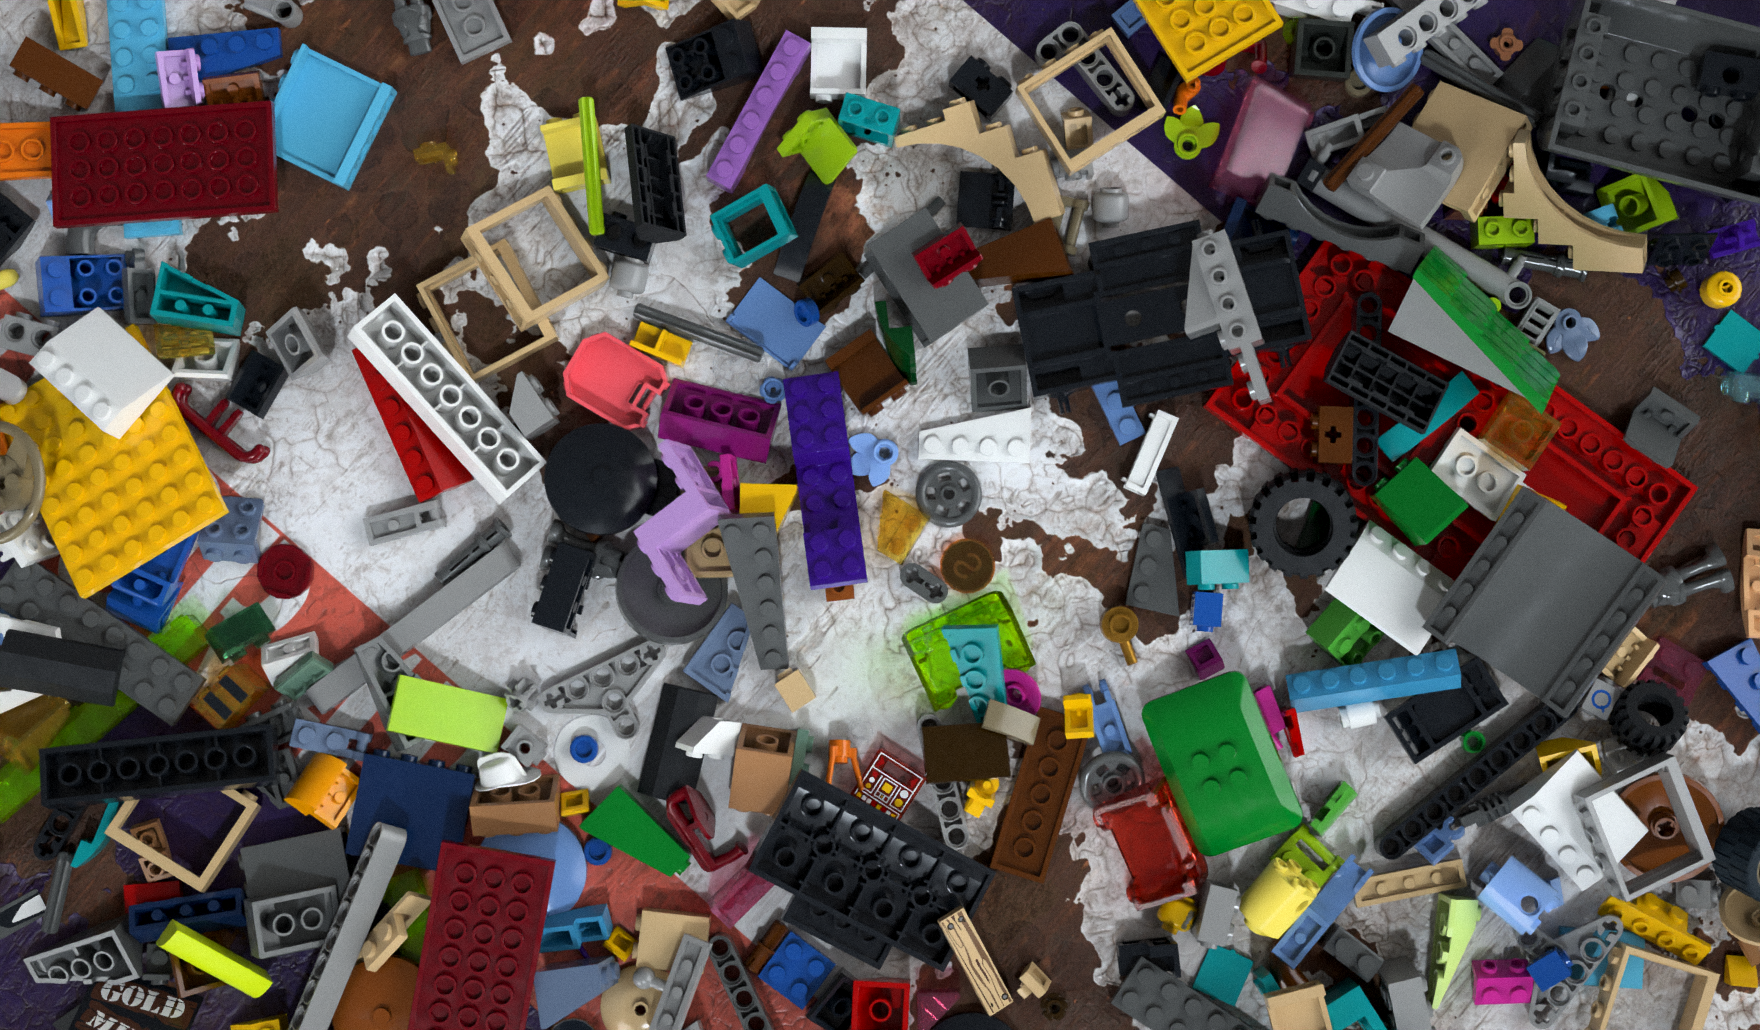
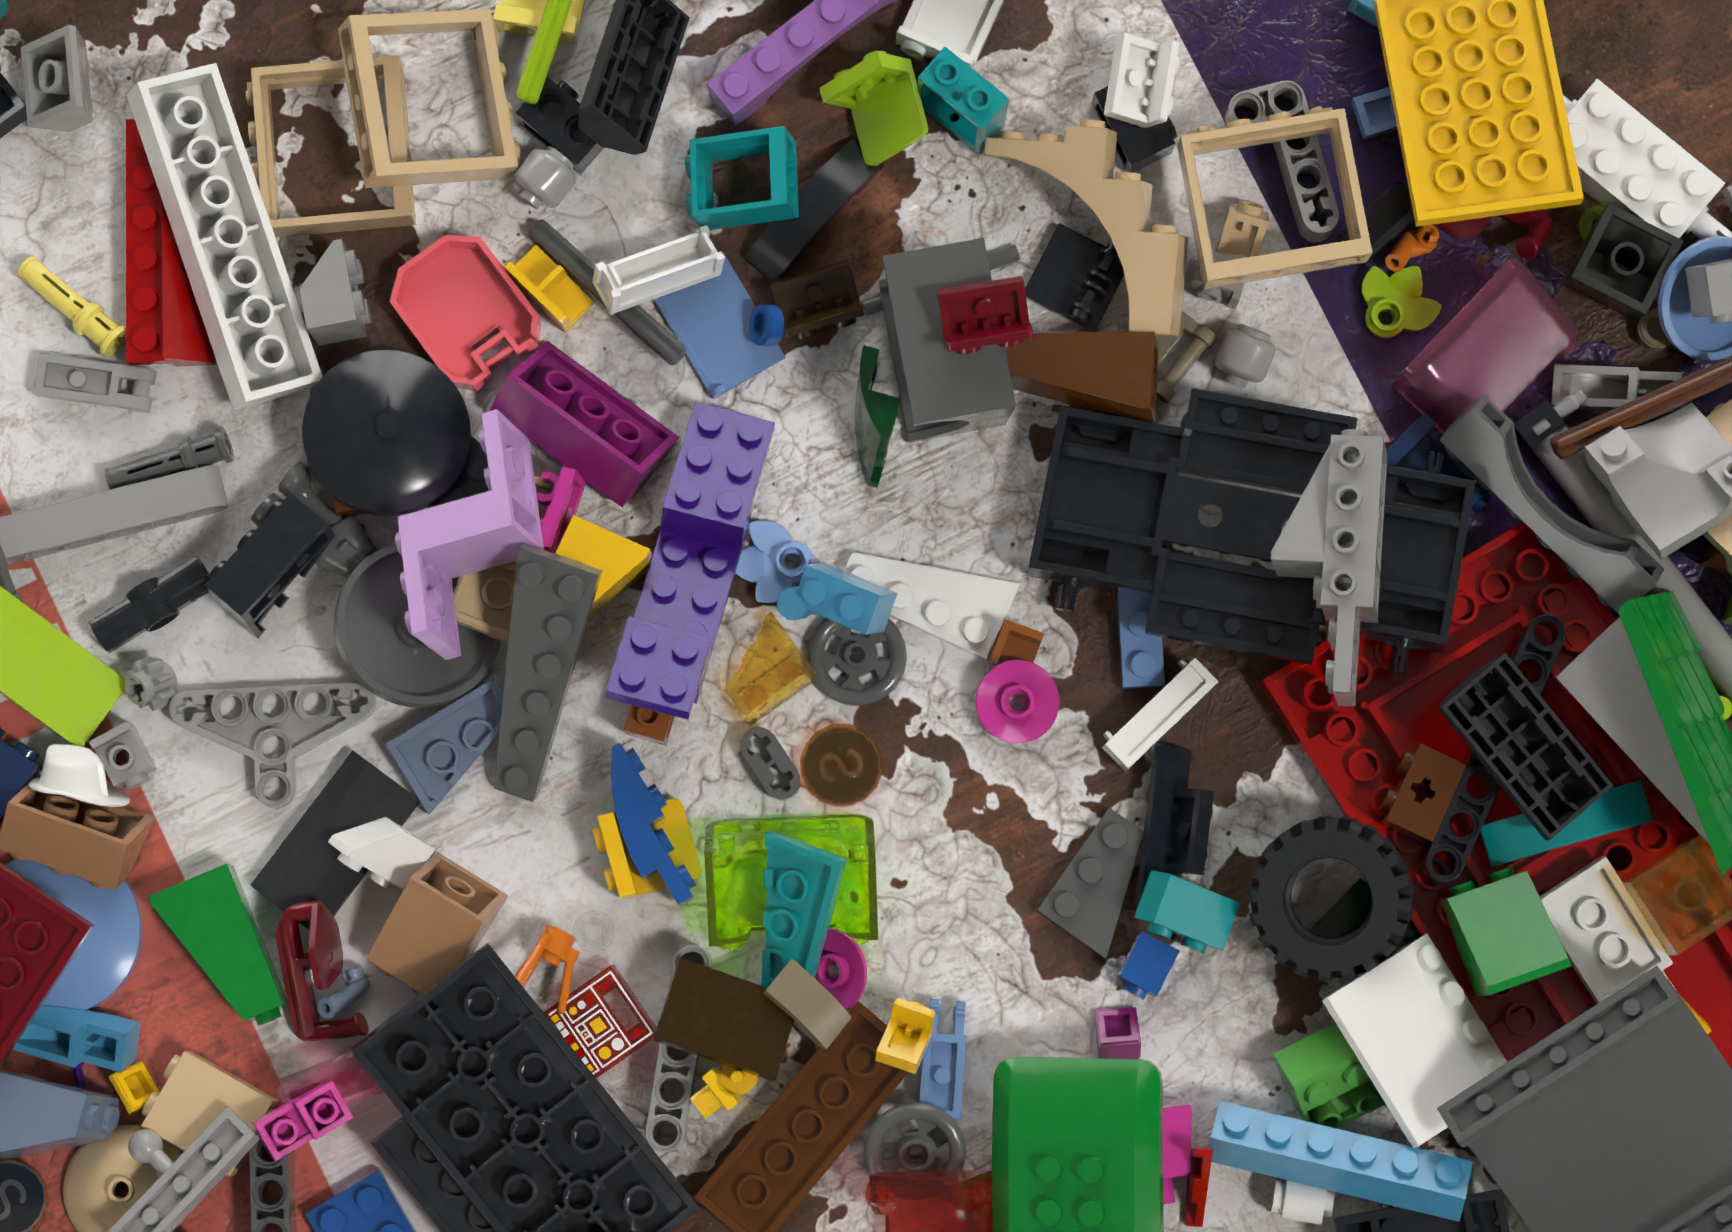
camera: 20 degrees right, 5 degrees down
white sticker [554,715,630,791] -> none
yellow slope [560,789,592,817] -> none
blue tile [570,735,599,763] -> none
blue tile [584,837,613,866] -> none
reddish brown axle [743,920,788,974] -> none
medium blue plate [759,376,785,404] -> none
tan brick [774,667,817,713] -> none
sand green plate [789,728,814,785] -> none
reddish brown panel [825,329,909,418] -> none
dark grey slope [968,344,1027,412] -> none
pearl gold piece [1100,606,1139,666] -> none
none -> light yellow pin [17,256,126,358]
none -> black piece [89,556,210,654]
none -> dark pink slope [252,1080,353,1161]
none -> sand blue arm [318,965,370,1019]
none -> white container [592,225,725,315]
none -> yellow bracket [592,798,702,900]
none -> blue slope [611,743,697,907]
none -> dark azure hinge [777,563,898,635]
none -> dark pink dish [976,660,1060,743]
none -> dark orange panel [989,619,1044,666]
none -> white bracket [1104,33,1180,128]

